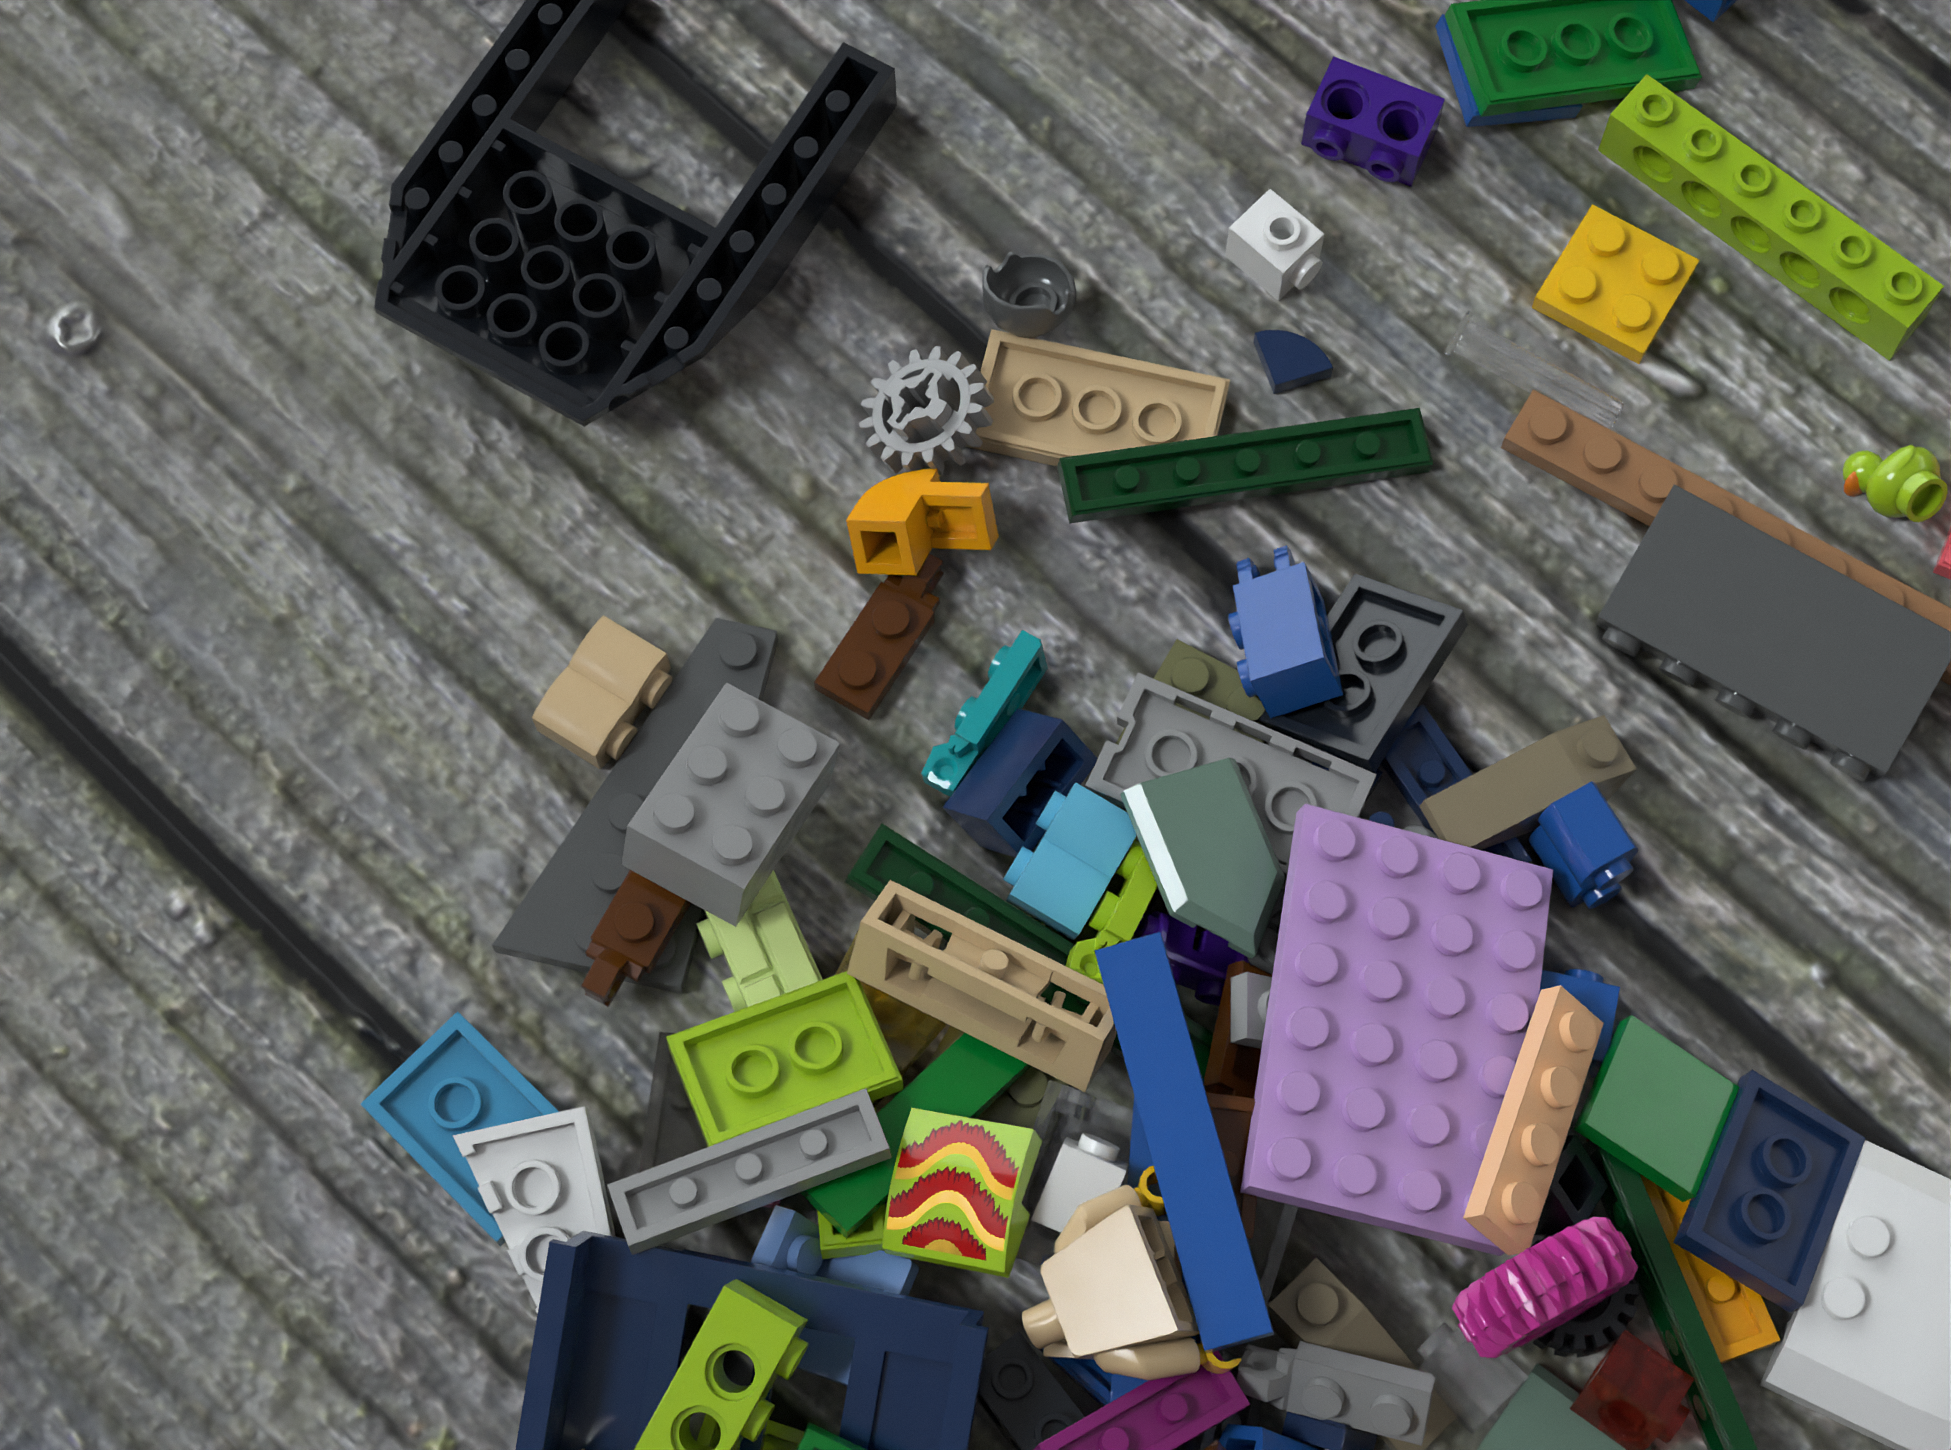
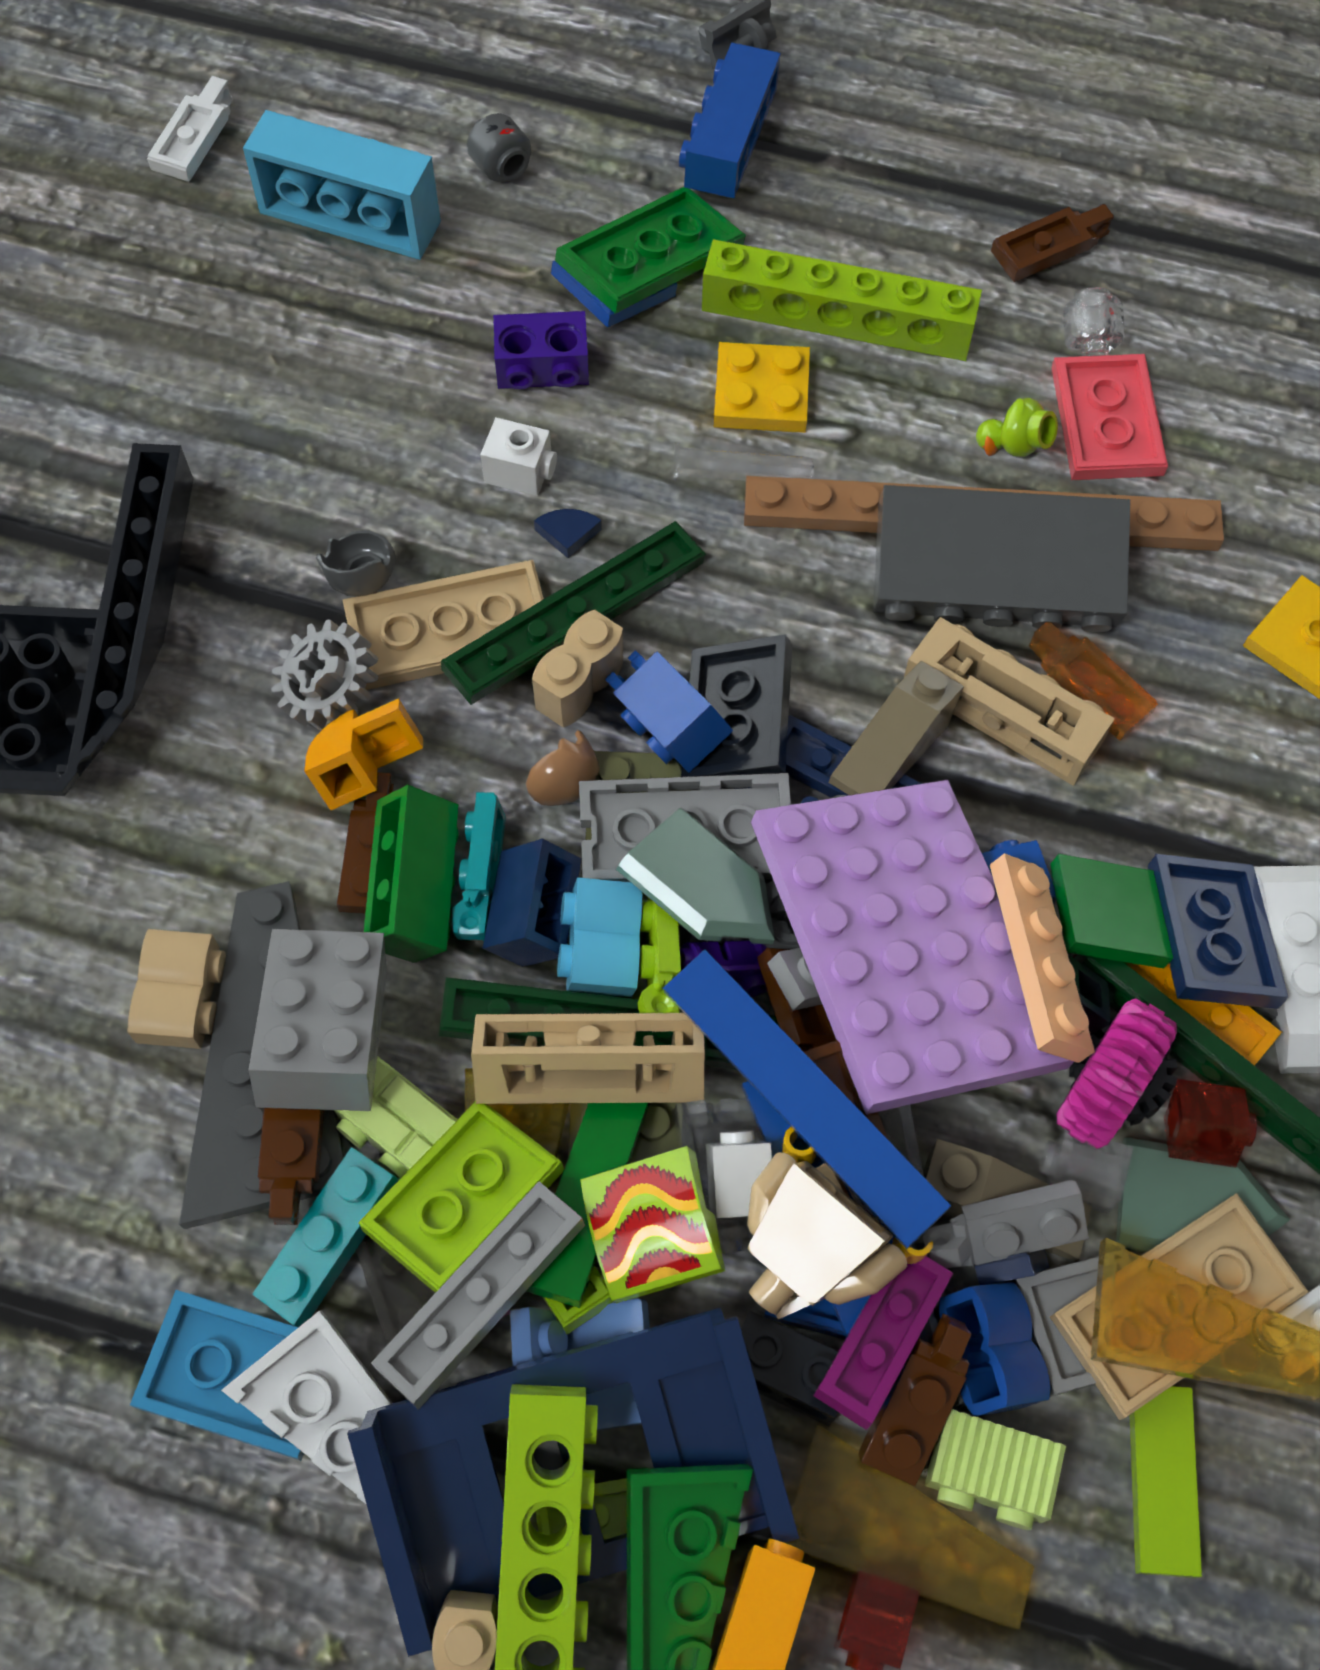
camera: 30 degrees left, 5 degrees down
blue brick [1528,781,1638,909] -> none
none -> teal plate [252,1147,400,1327]
none -> green brick [364,785,459,963]
none -> medium nougat hair [526,730,600,806]
none -> tan brick [532,610,623,728]
none -> tan brick [904,617,1115,786]
none -> clear orange hinge [1029,622,1158,741]

